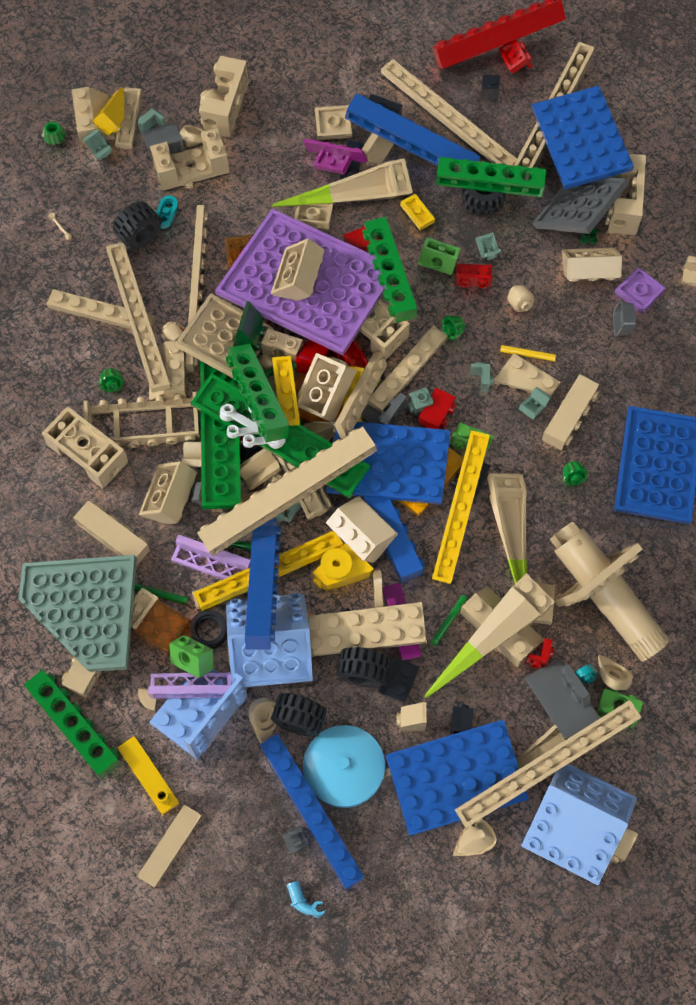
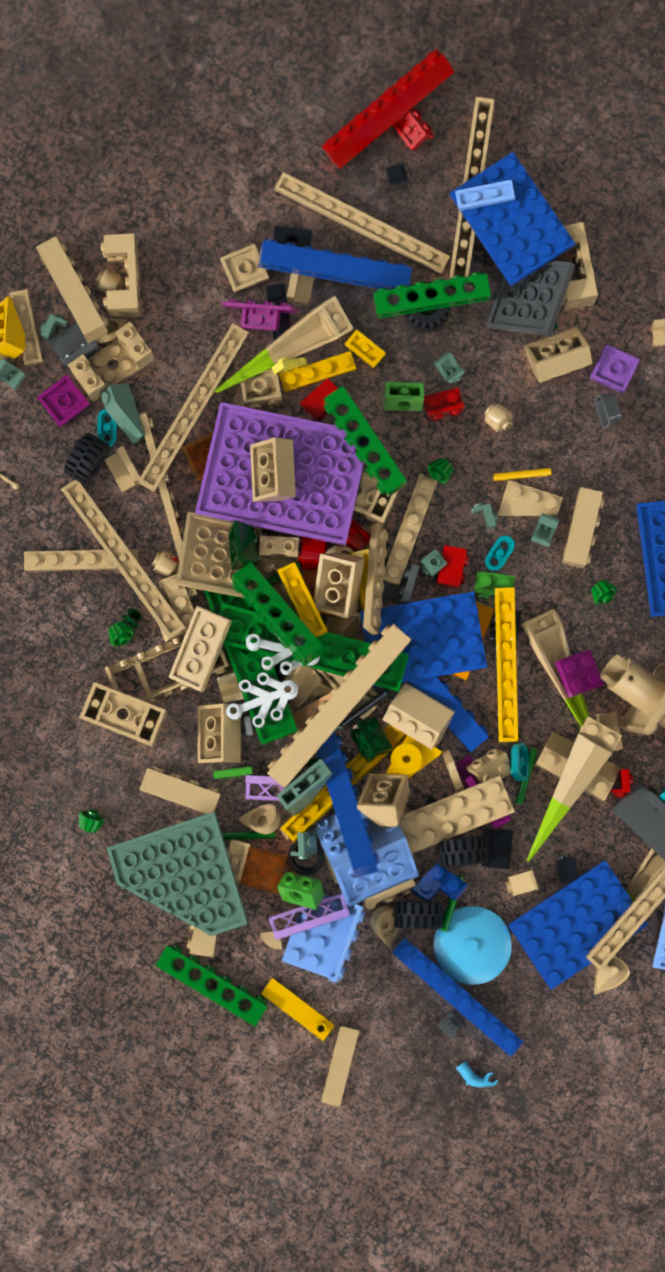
camera: 15 degrees left, 15 degrees up
none -> tan brick [36,236,108,343]
none -> magenta plate [37,375,90,428]
none -> green piece [79,809,105,833]
none -> sand green slope [101,384,145,444]
none -> tan panel [105,446,140,492]
none -> dark green plate [121,608,143,629]
none -> tan plate [138,323,249,492]
none -> tan tile [169,606,232,692]
none -> bright green tile [213,766,253,780]
none -> white plant [226,673,298,728]
none -> tan piece [238,804,281,834]
none -> light yellow plate [272,357,307,374]
none -> sand green slope [276,759,333,816]
none -> yellow plate [279,351,356,393]
none -> sand green bracket [291,830,317,859]
none -> black bar [341,688,390,727]
none -> dark green bracket [351,717,393,763]
none -> tan slope [357,773,410,827]
none -> tan plate [365,879,416,911]
none -> blue plate [412,863,467,901]
none -> green bar [440,875,464,933]
none -> light blue plate [455,180,515,211]
none -> tan bracket [466,748,511,785]
none -> teal plate [485,535,515,571]
none -> teal plate [510,743,529,782]
none -> magenta plate [555,649,604,698]

